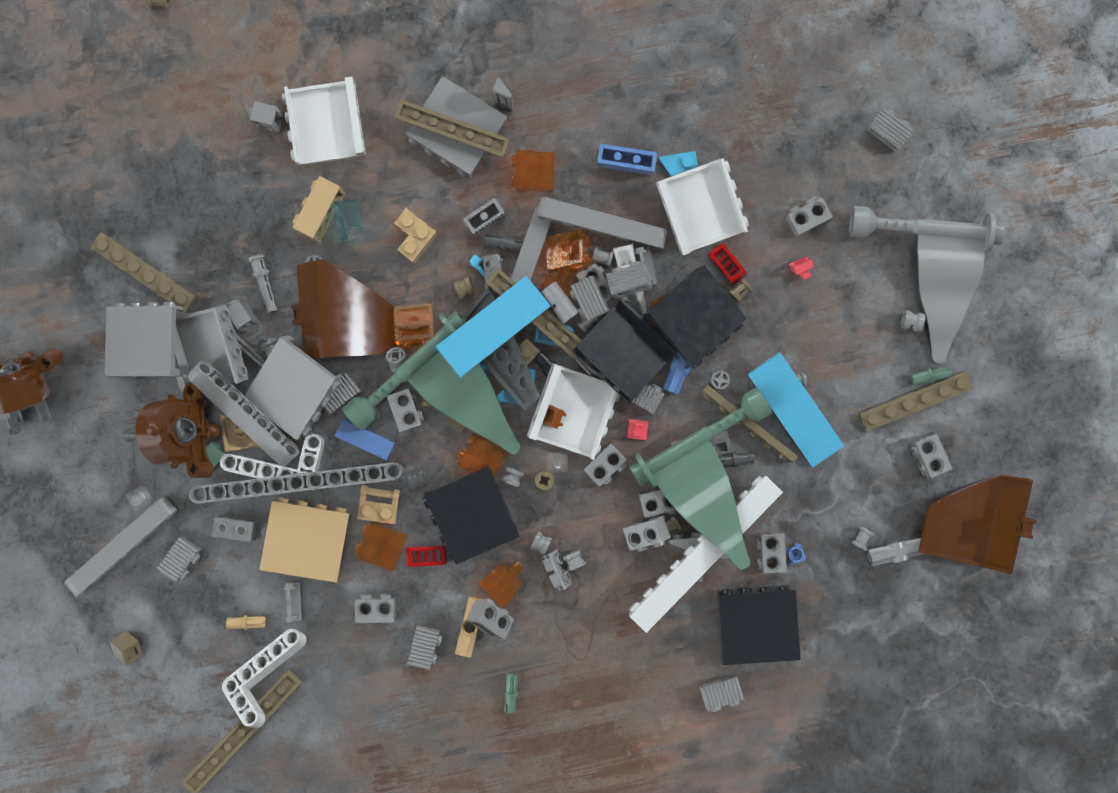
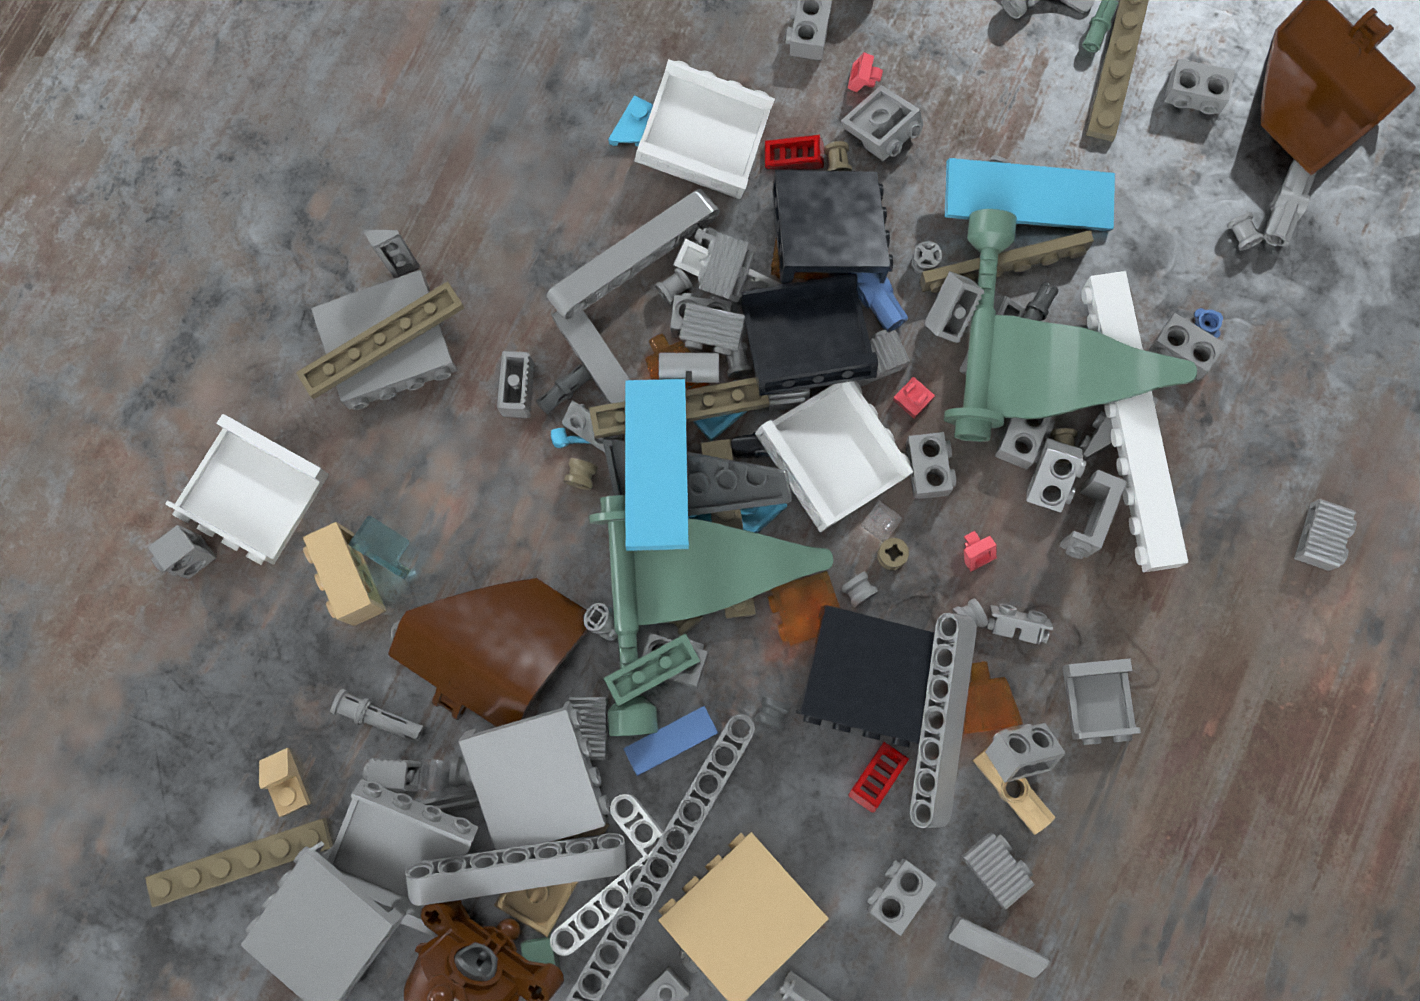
camera: 45 degrees left, 10 degrees down
clear orange plate [355,521,408,571] -> none
tan plate [357,485,400,524] -> none
tan brick [394,208,438,264] -> none
clear orange plate [394,303,435,350] -> none
sand green axle [503,673,519,713] -> none
clear orange plate [512,150,554,191] -> none
dark orange tile [543,404,567,429] -> none
clear orange plate [546,229,592,273] -> none
light grey wheel [562,549,586,571] -> none
medium blue brick [597,144,657,176] -> none
black panel [716,585,801,665] -> none
none -> tan slope [259,748,311,817]
none -> sand green plate [603,634,700,706]
none -> light grey plate [841,85,923,161]
none -> light grey beam [910,613,977,828]
none -> light grey brick [924,271,984,343]
none -> light grey slope [948,916,1050,978]
none -> coral tile [964,531,997,572]
none -> light grey panel [1059,470,1127,559]
none -> light grey panel [1062,658,1141,745]

